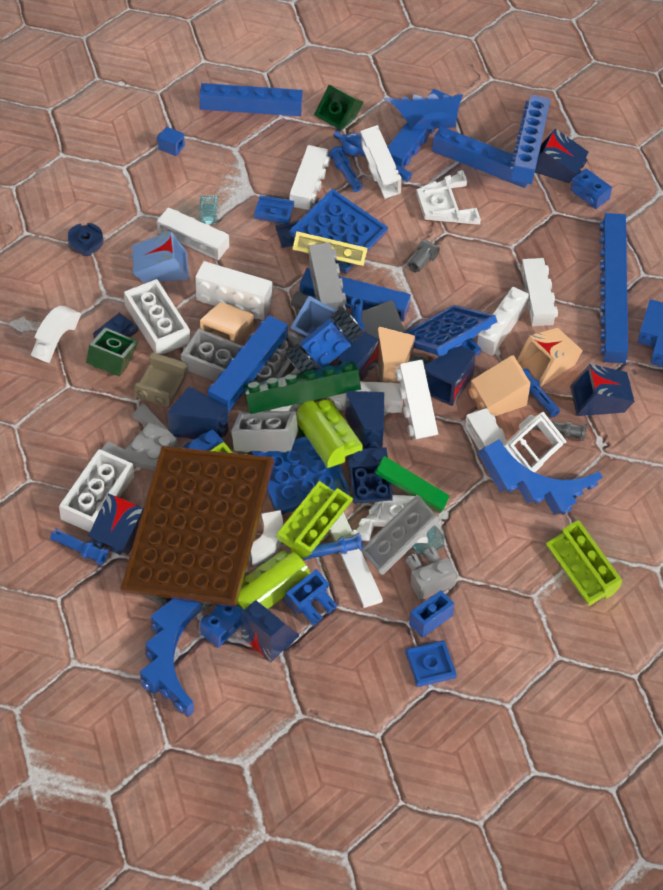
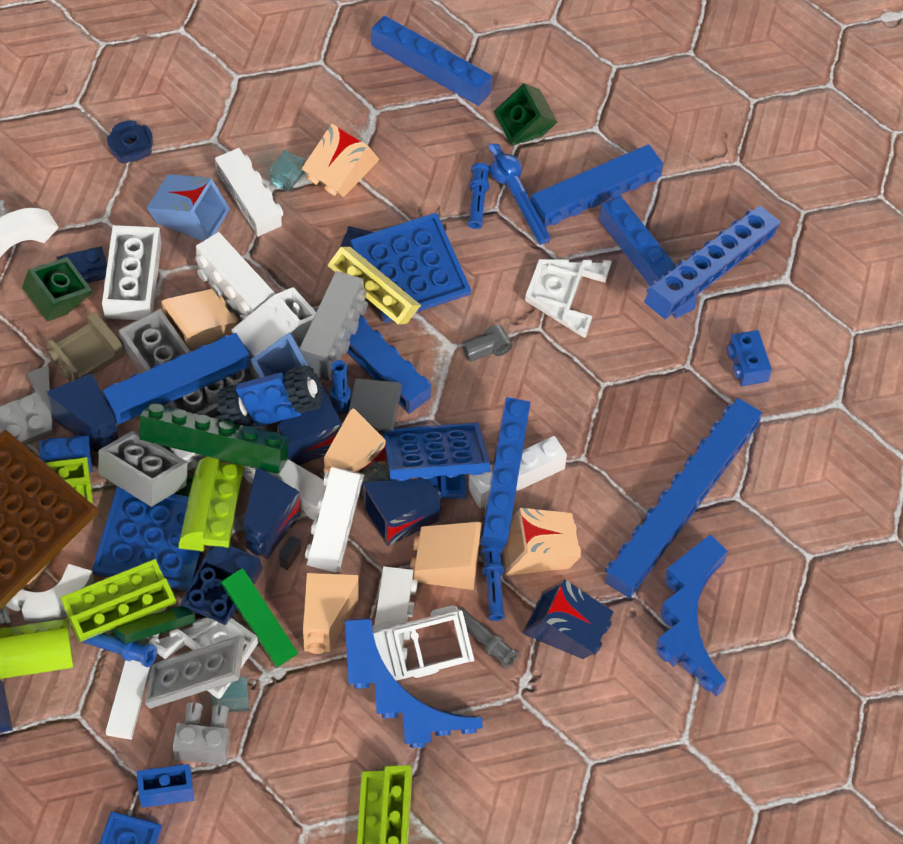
camera: 30 degrees right, 5 degrees up
blue brick [157,126,185,156] -> none
blue plate [254,195,294,224] -> none
blue brick [283,569,338,626] -> none
white brick [290,145,330,210] -> none
white piece [360,125,402,199] -> none
blue piece [382,94,463,130] -> none
white brick [521,258,558,326] -> none
dark blue slope [535,129,589,183] -> none
none -> dark green tile [114,606,195,644]
none -> white slope [231,287,316,358]
none -> black tile [279,536,301,570]
none -> light nougat slope [302,124,379,198]
none -> light nougat slope [303,573,359,654]
none -> blue brick [480,397,531,549]

